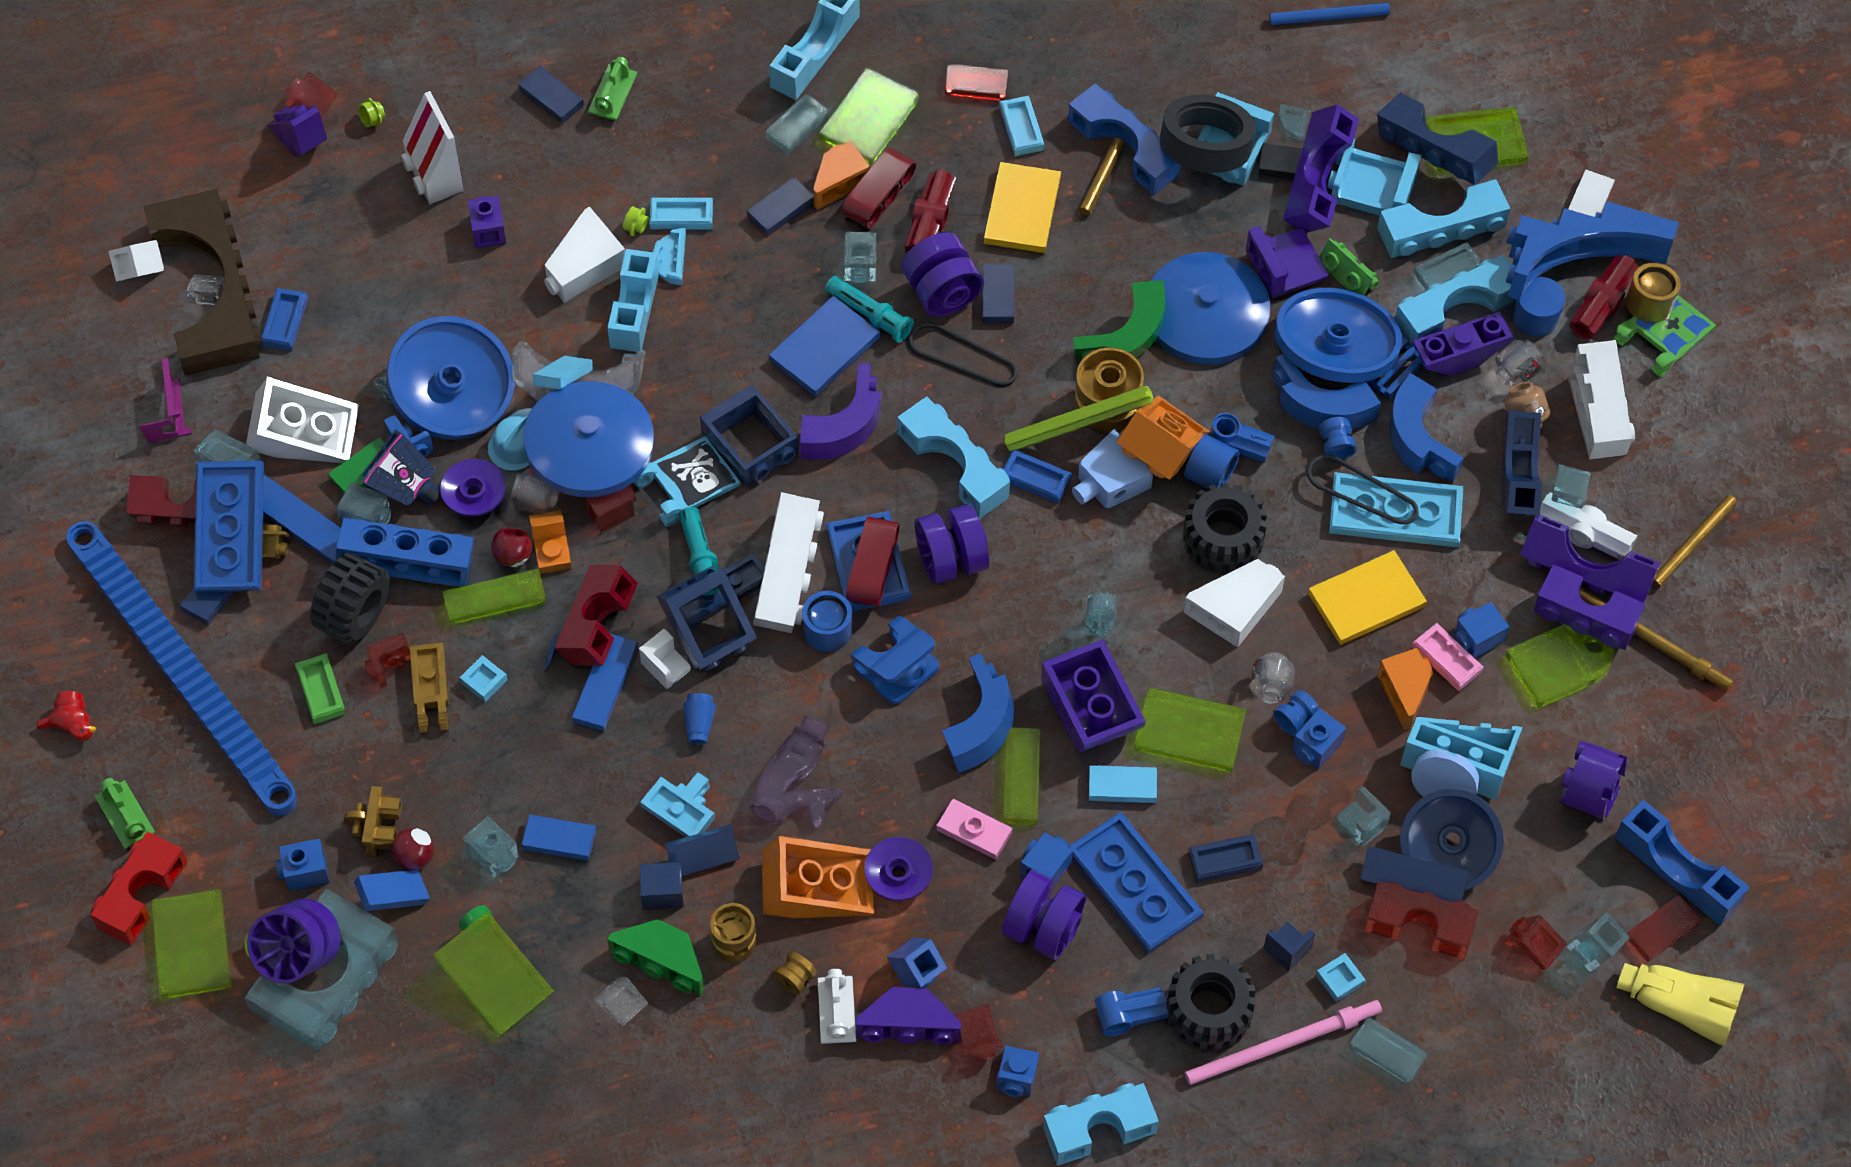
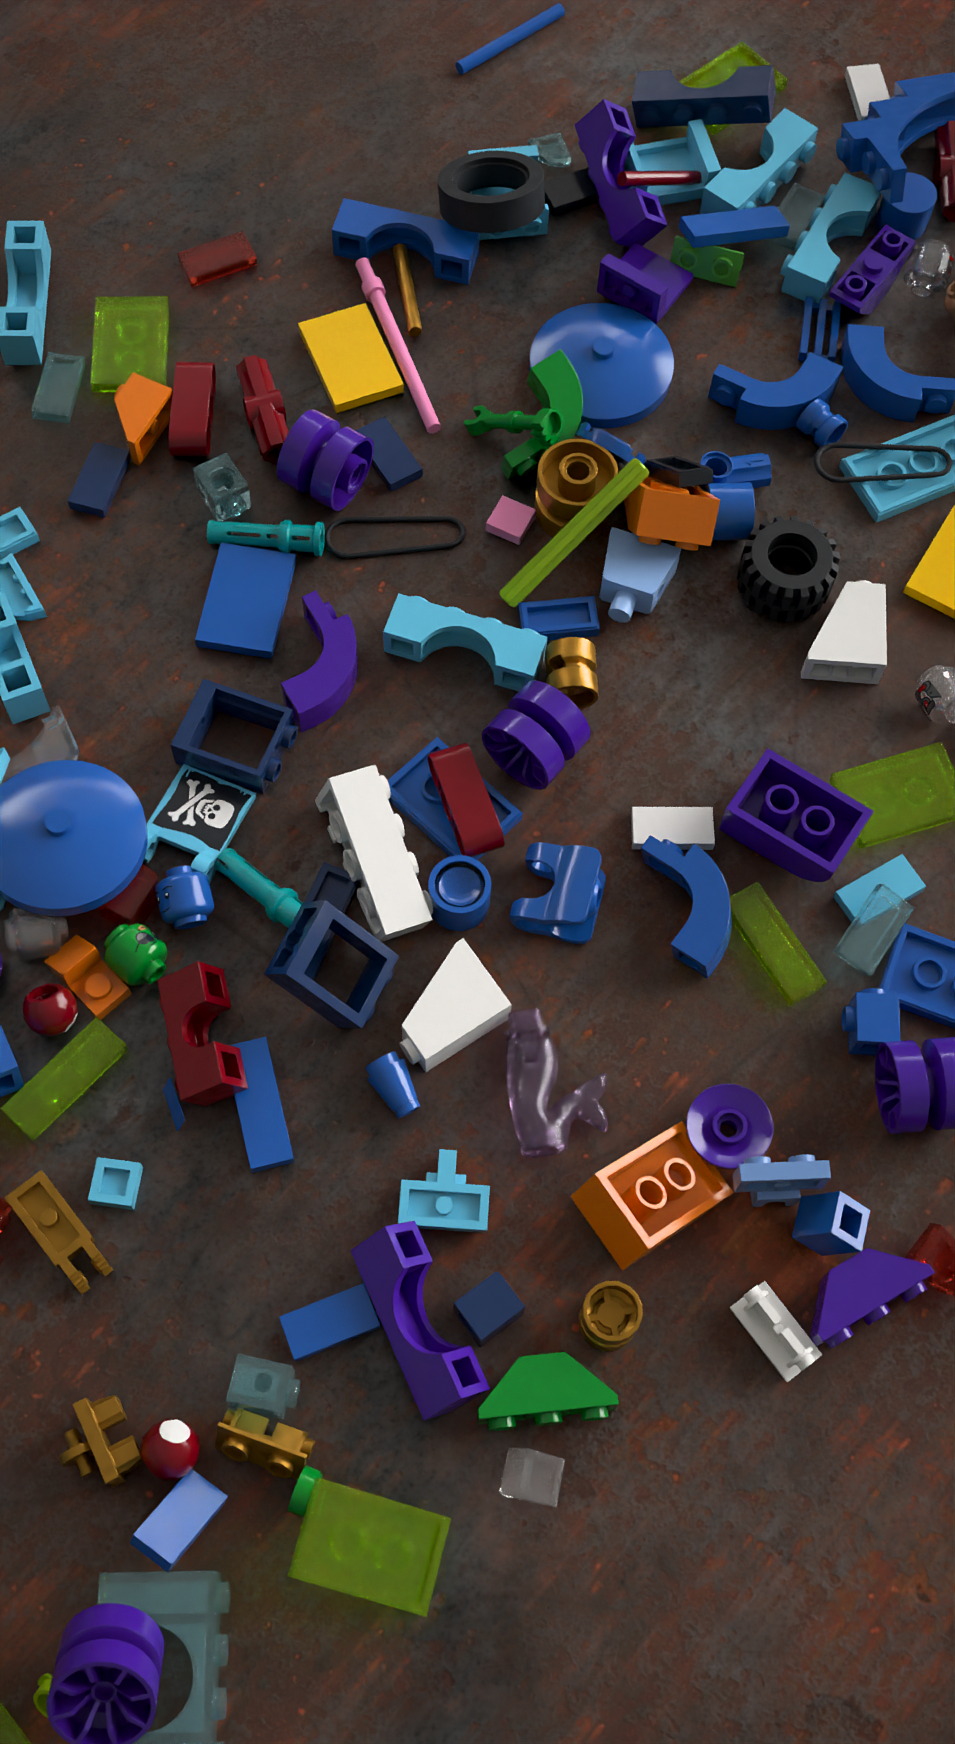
camera: 35 degrees left, 5 degrees up
blue brick [275,839,330,891] -> none
white panel [639,629,691,689] -> none
dark blue tile [665,824,740,876] -> none
pearl gold wheel [773,951,817,995] -> none
bright pink plate [937,799,1013,860] -> none
medium azure tile [999,96,1044,156] -> none
clear light blue connector [1085,591,1117,636] -> none
blue dish [1275,288,1402,383] -> none
none -> green head [104,923,168,986]
none -> blue head [155,866,214,930]
none -> pearl gold hinge [215,1407,315,1480]
none -> dark purple arch [350,1220,490,1421]
none -> bright pink bar [355,258,441,434]
none -> white slope [399,938,512,1072]
none -> green piece [463,405,563,446]
none -> bright pink tile [486,495,536,545]
none -> pearl gold wheel [545,637,599,709]
none -> blue tile [575,422,646,465]
none -> dark red bar [617,170,701,186]
none -> white tile [631,807,715,850]
none -> black tile [644,456,713,488]
none -> blue tile [679,206,790,248]
none -> medium blue plate [733,1154,831,1207]
none -> clear light blue tile [833,884,915,976]

